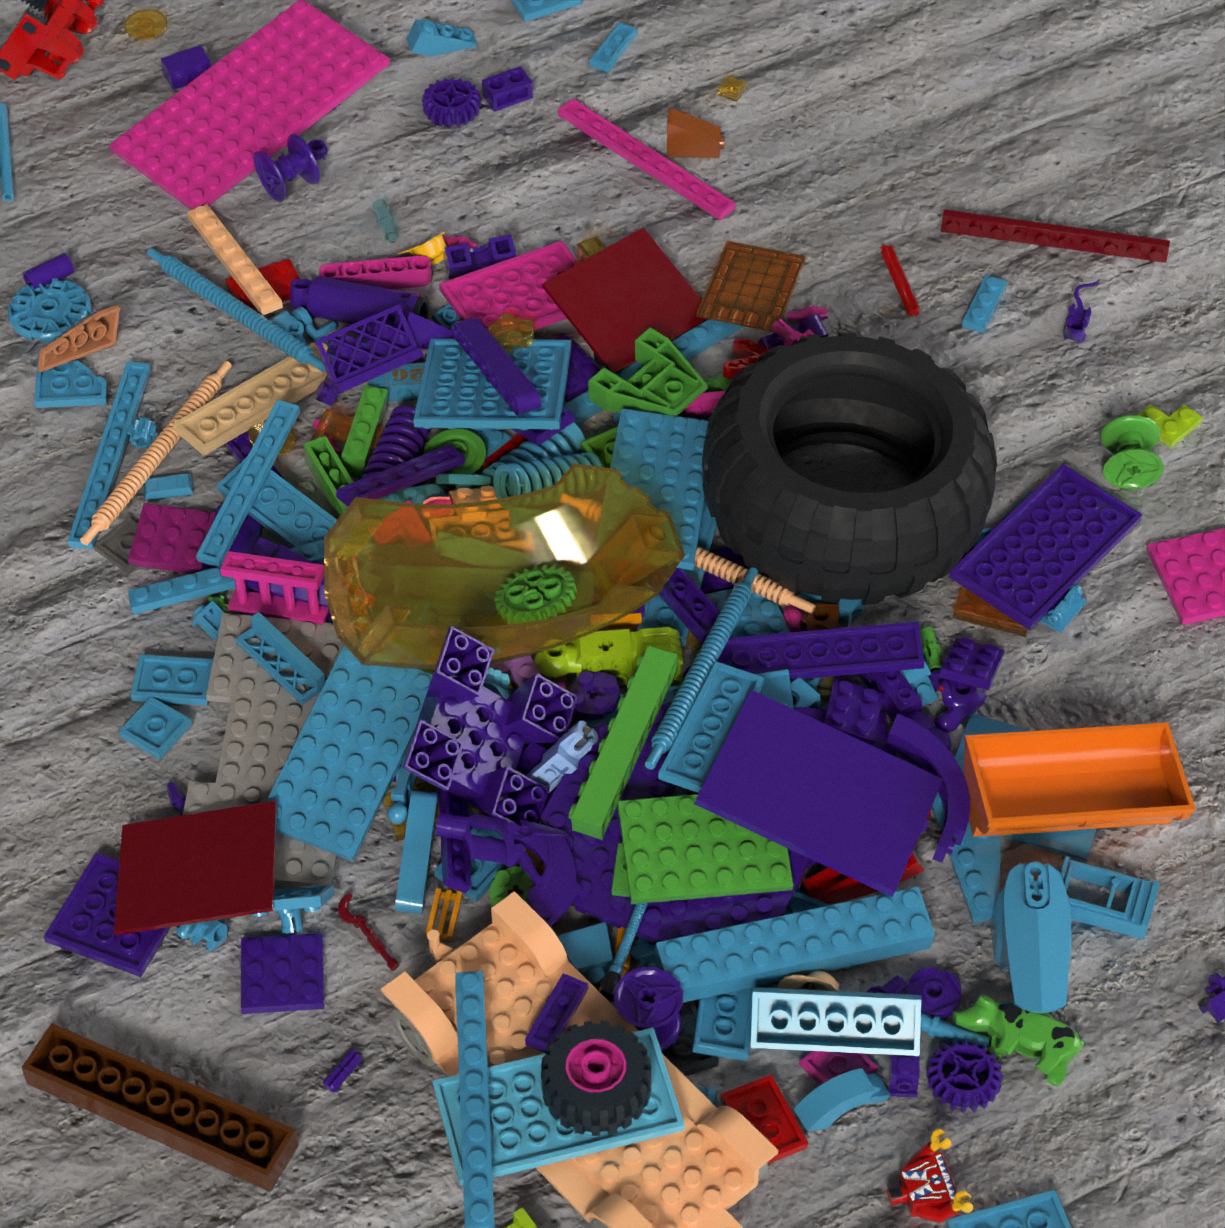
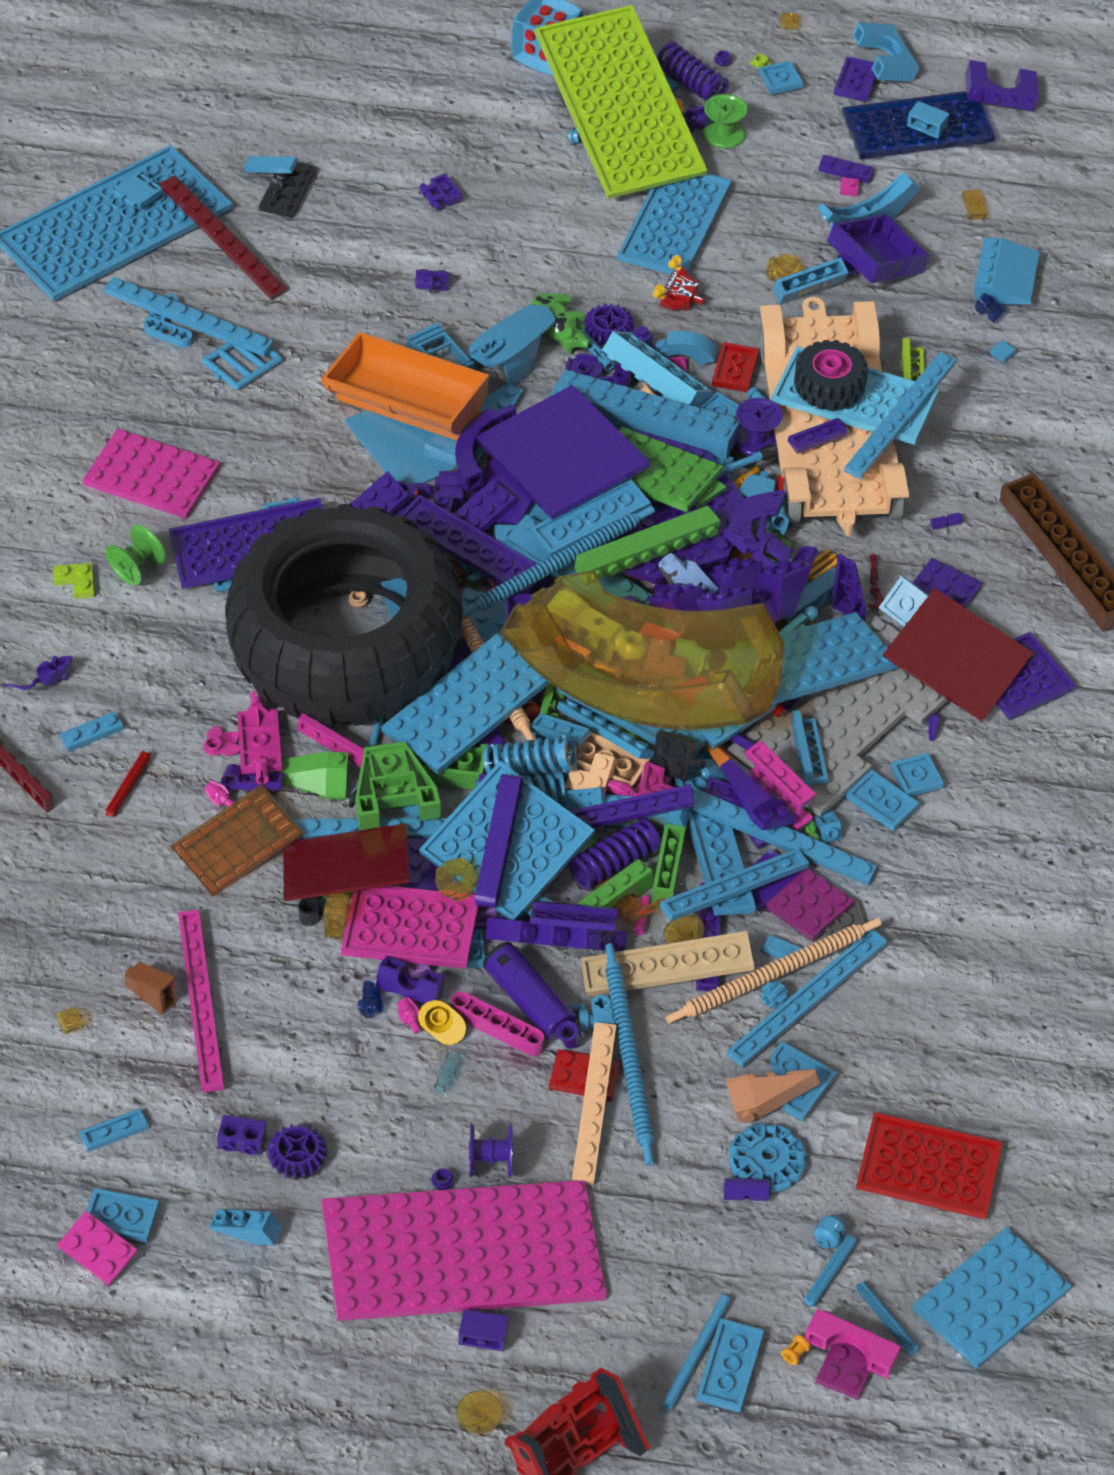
camera: 145 degrees left, 0 degrees up
bright green gear [494,564,577,627] -> none
red beam [722,339,769,380] -> none
none -> clear blue plate [357,981,383,1018]
none -> dark purple wedge [831,553,866,622]

